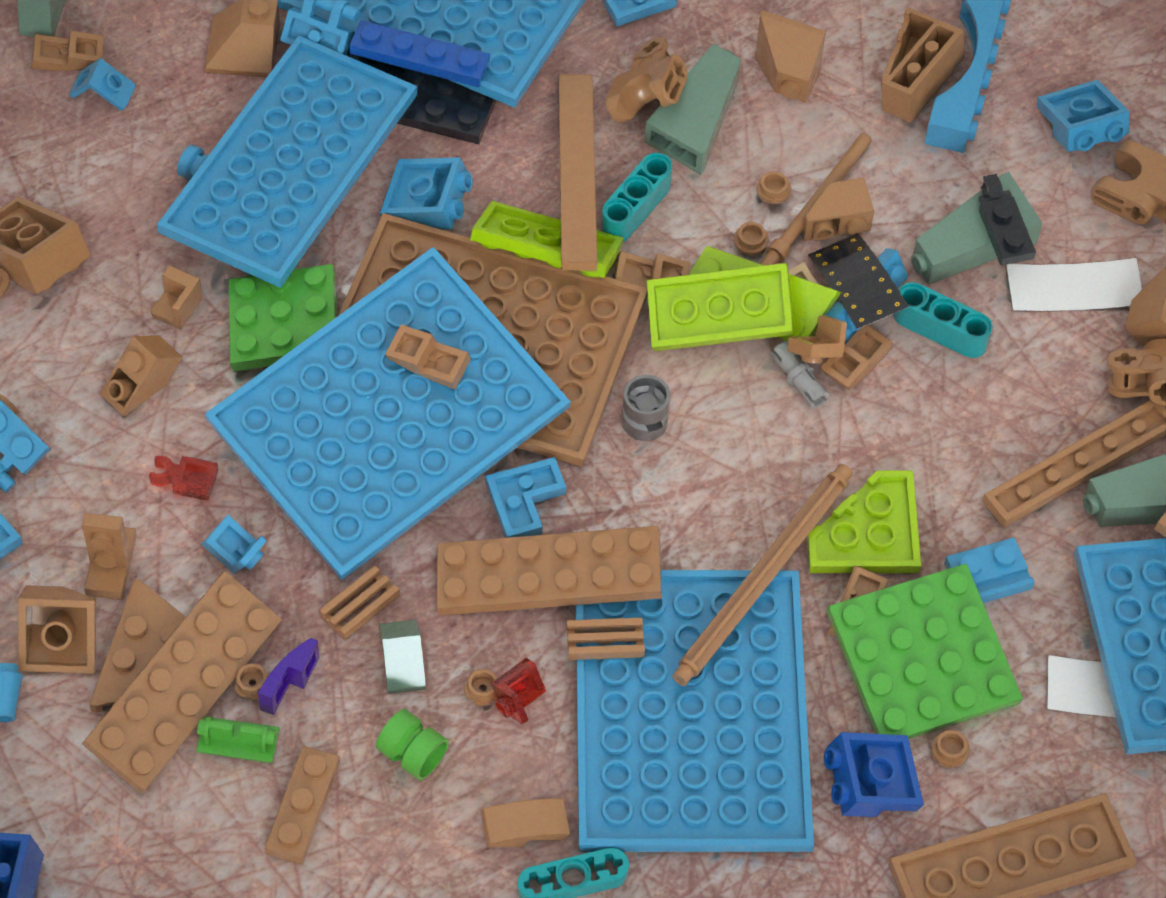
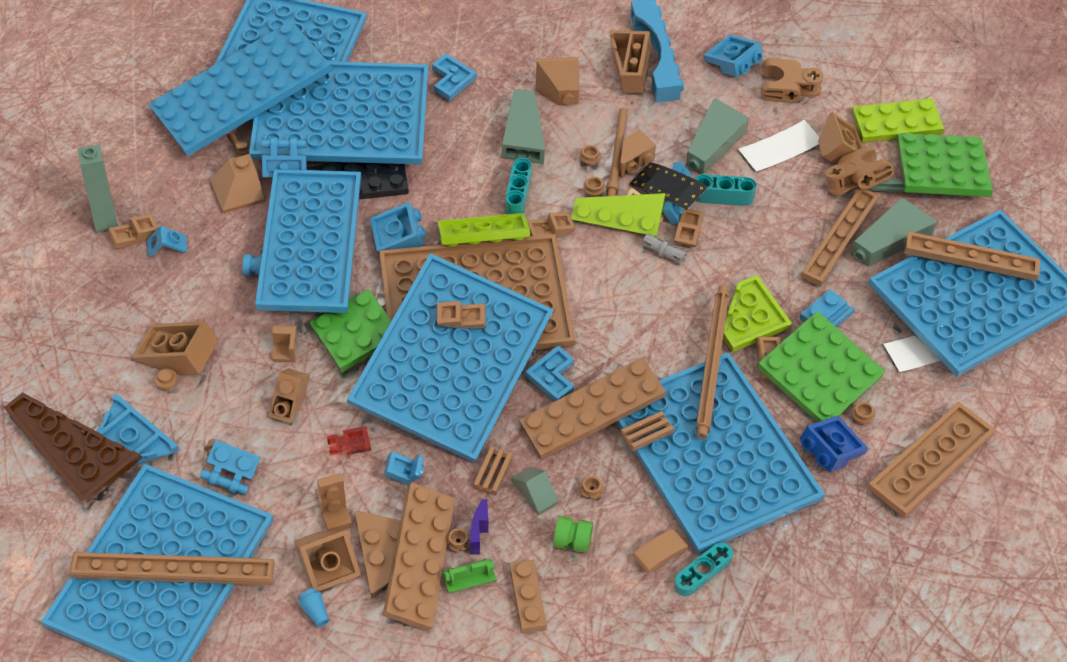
camera: 25 degrees left, 5 degrees down
blue plate [350,20,490,87] -> none
clear red bracket [491,657,546,725] -> none
medium nougat tile [559,74,597,271] -> none
medium nougat piece [606,36,688,124] -> none
flat silver wheel [622,375,671,441] -> none
lime plate [647,263,794,351] -> none
medium nougat bracket [787,315,847,363] -> none
black hinge [979,174,1036,266] -> none

